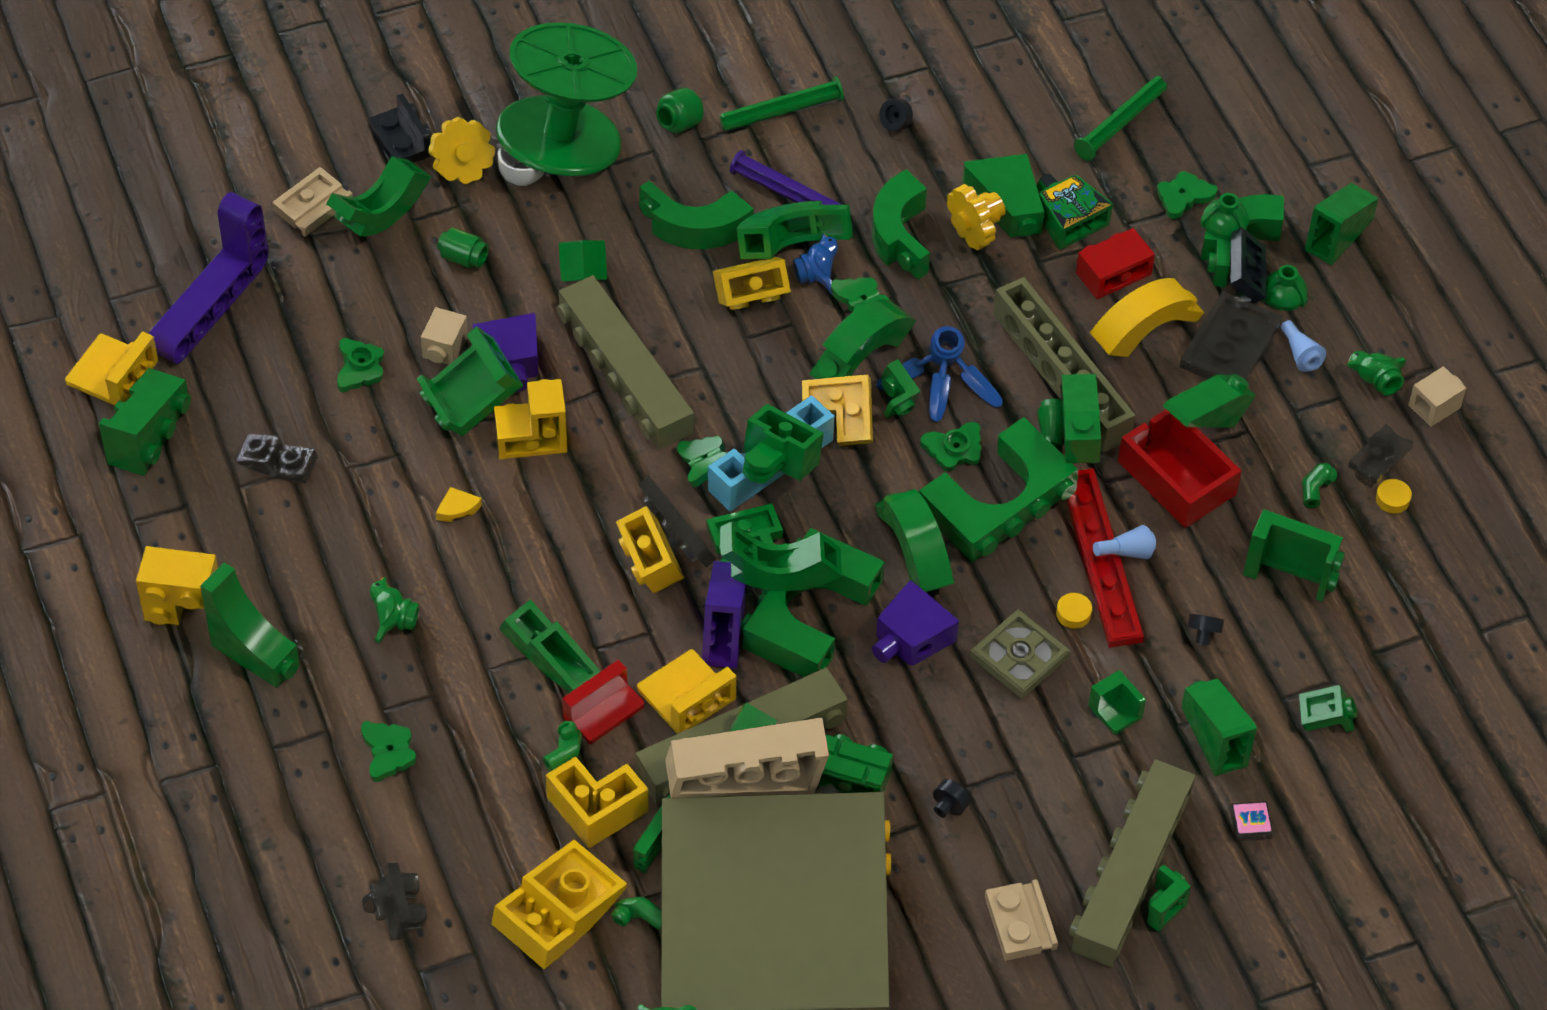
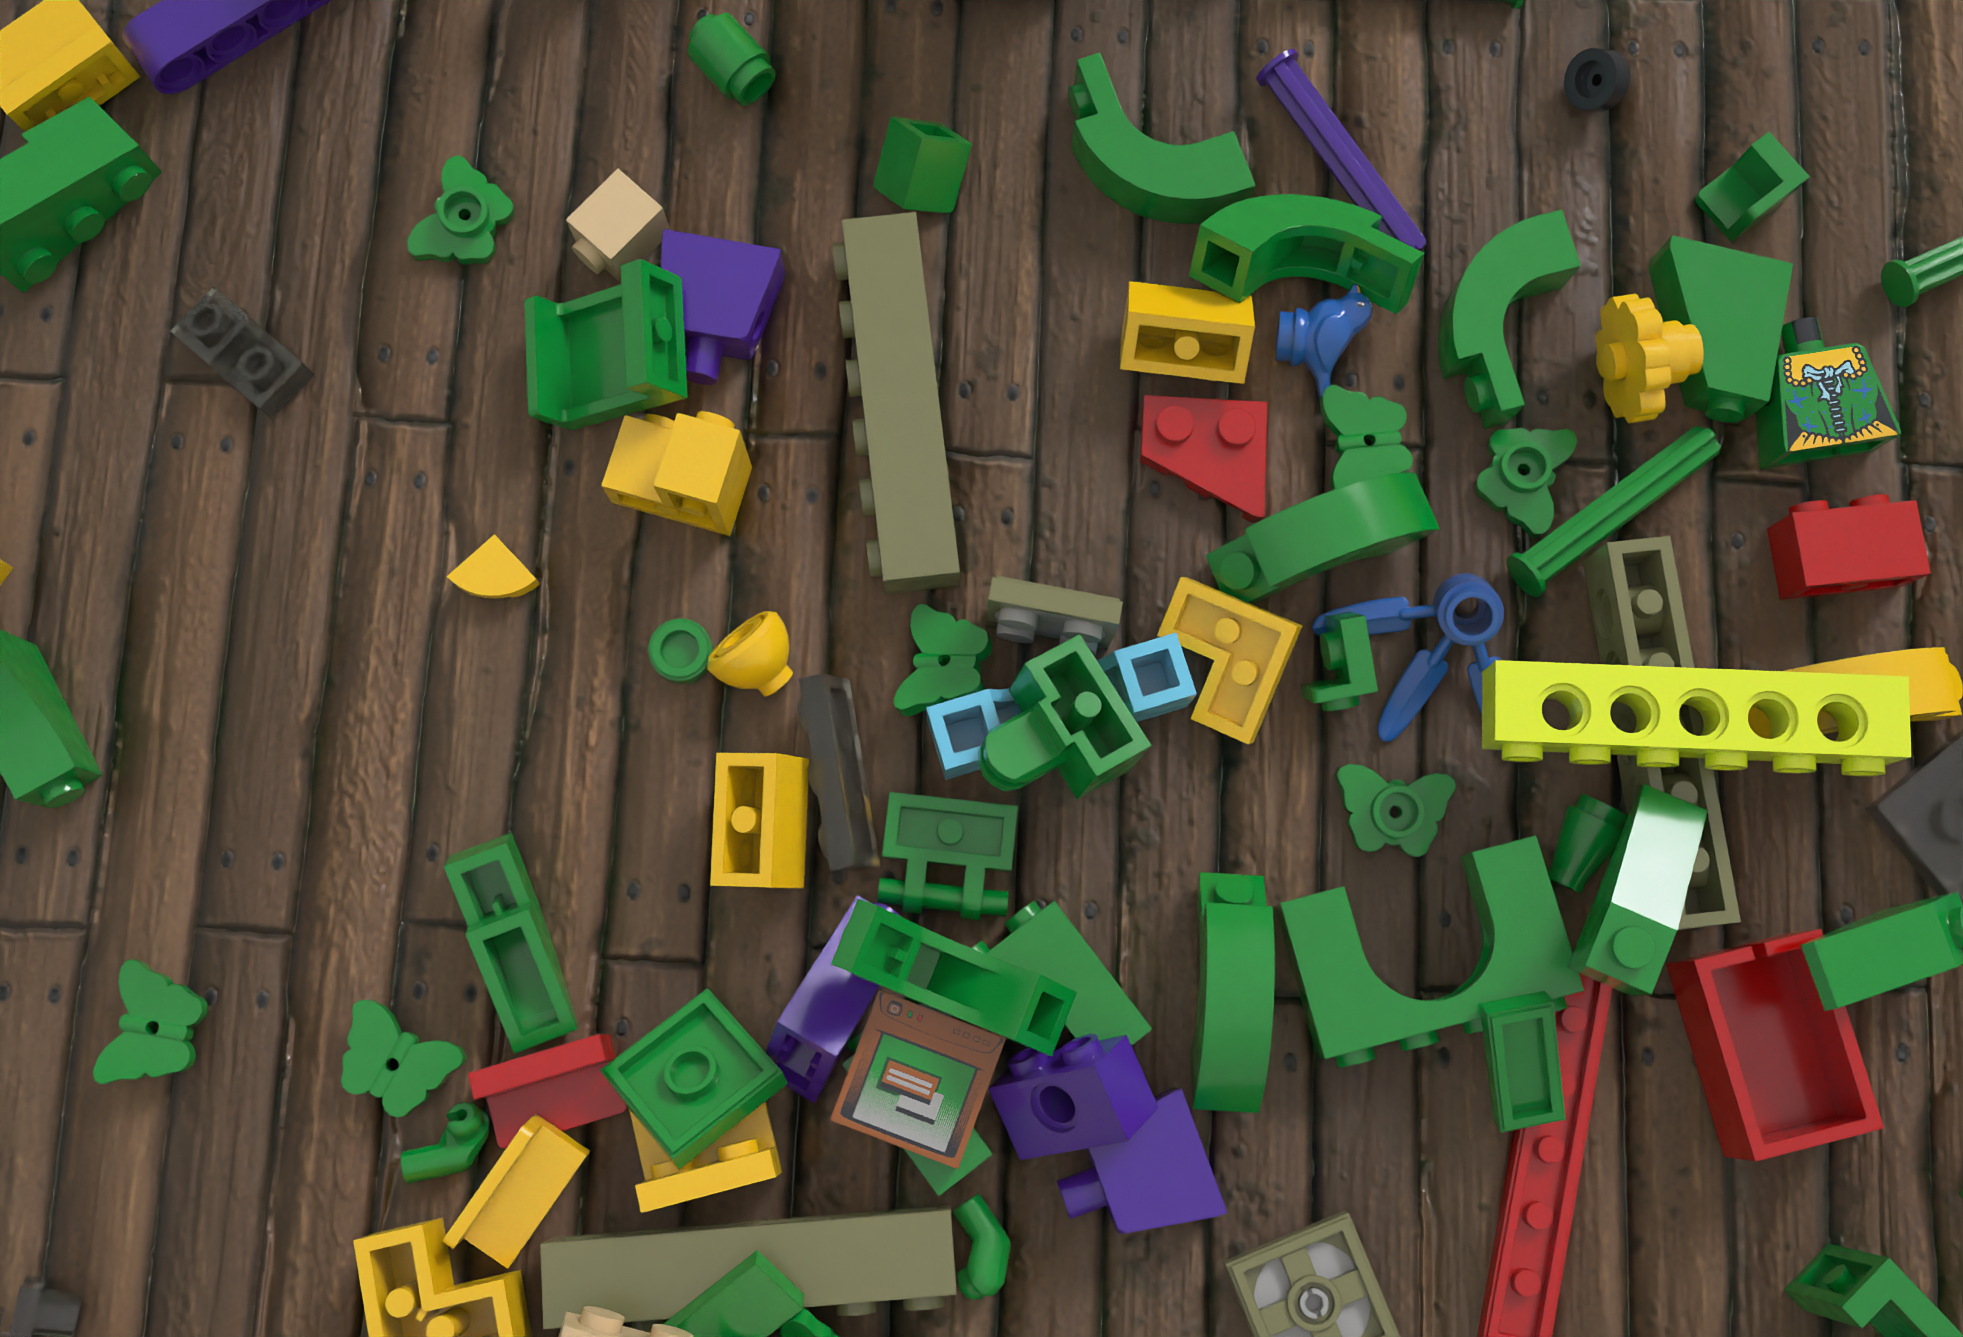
camera: 20 degrees right, 25 degrees up
green animal [369,577,420,644] -> none
yellow tile [1056,593,1092,629] -> none
light blue cone [1093,525,1156,559] -> none
none -> green animal [341,1000,467,1118]
none -> yellow panel [442,1114,590,1269]
none -> green tile [600,988,788,1170]
none -> green tile [648,618,714,685]
none -> yellow brick [707,611,793,697]
none -> tile [830,990,1006,1169]
none -> green arm [952,1192,1011,1301]
none -> olive piece [985,575,1123,655]
none -> dark purple brick [988,1034,1159,1160]
none -> red wing [1139,395,1267,523]
none -> green animal [1475,428,1577,539]
none -> green tile [1480,991,1566,1133]
none -> neon yellow brick [1482,660,1911,776]
none -> green axle [1506,426,1721,597]
none -> green panel [1695,132,1810,243]

